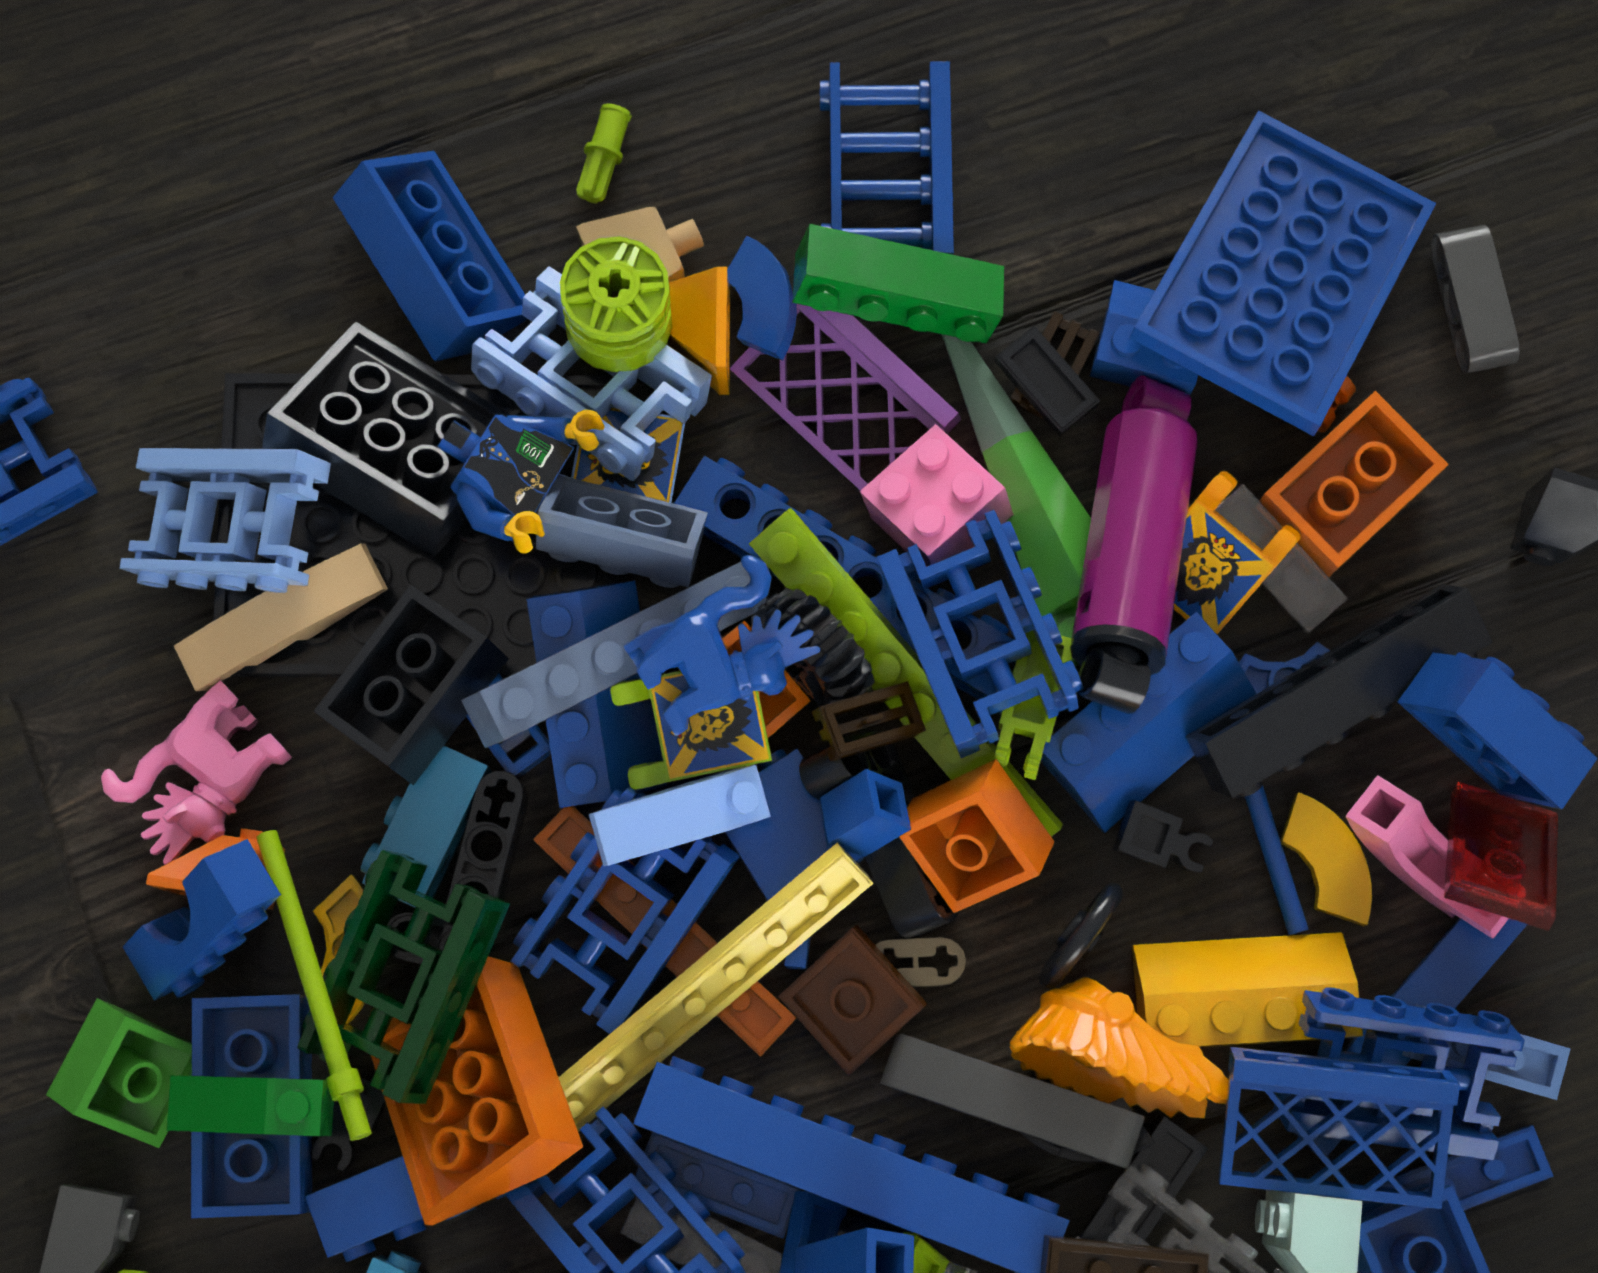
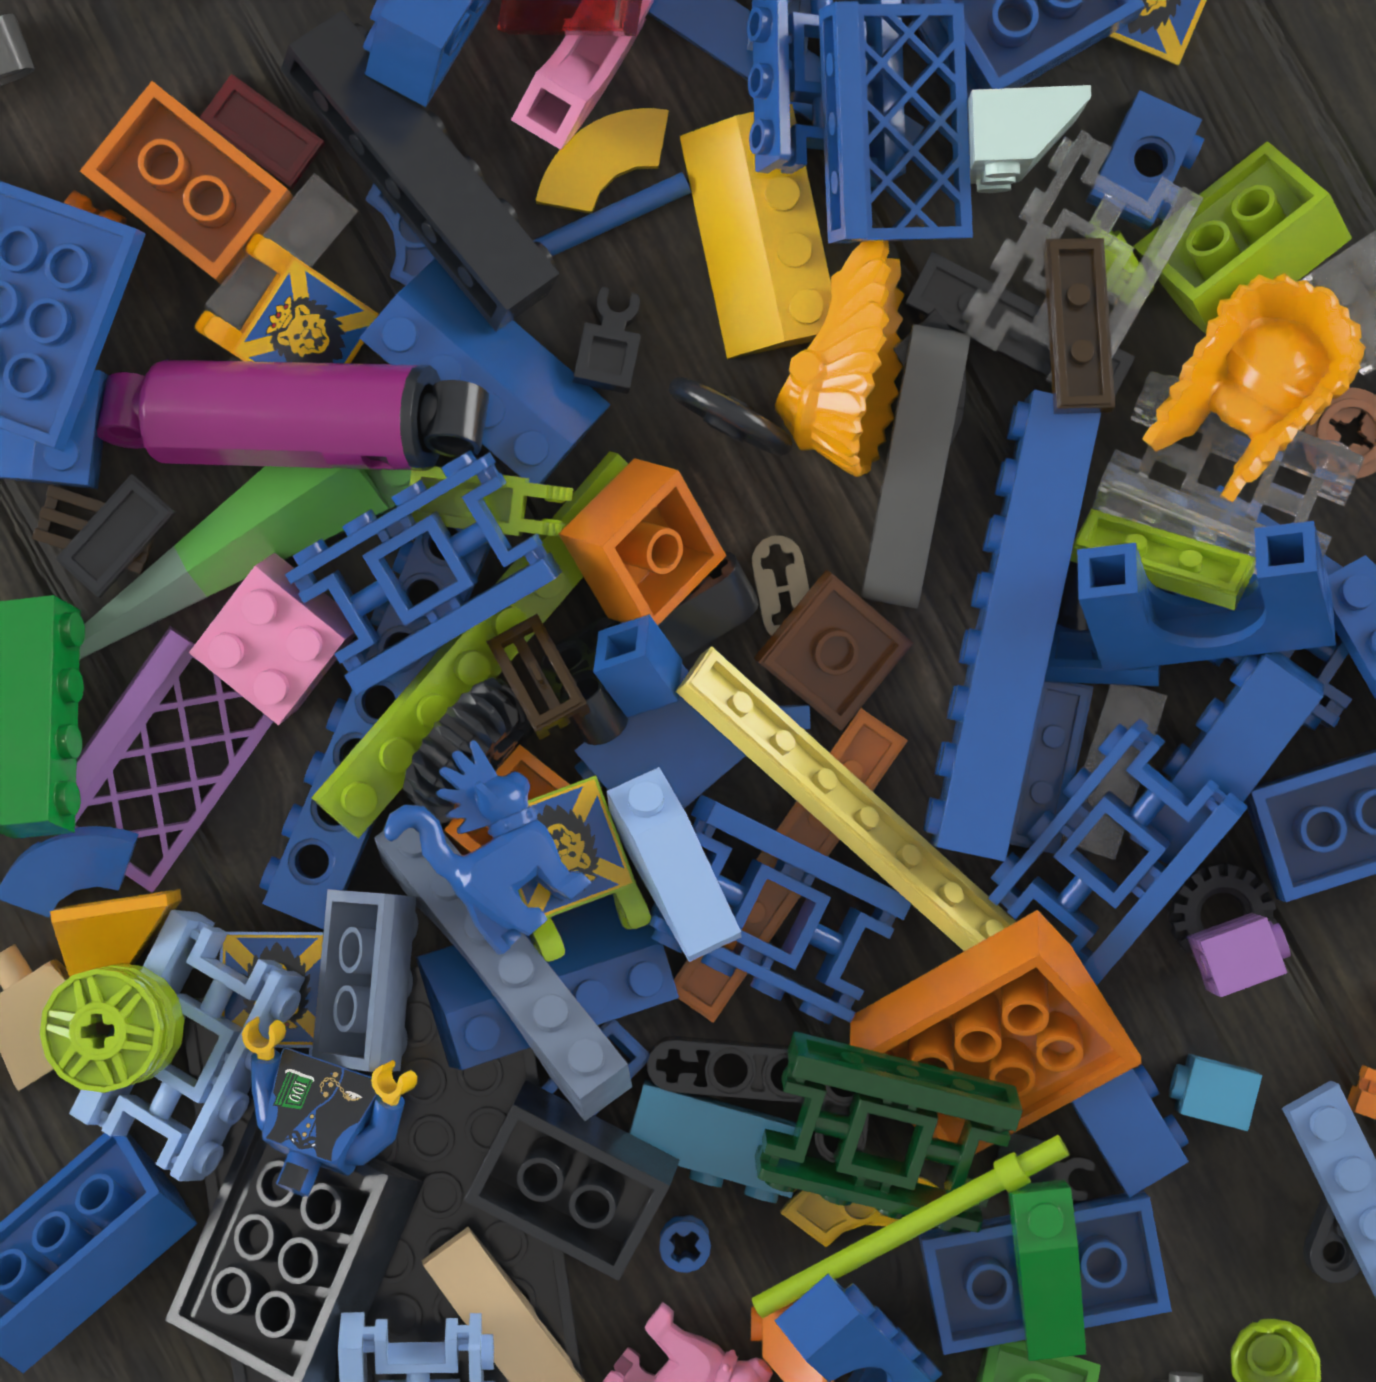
camera: 100 degrees left, 10 degrees up
none -> dark red tile [199,74,326,189]
none -> blue bush [659,1215,711,1273]

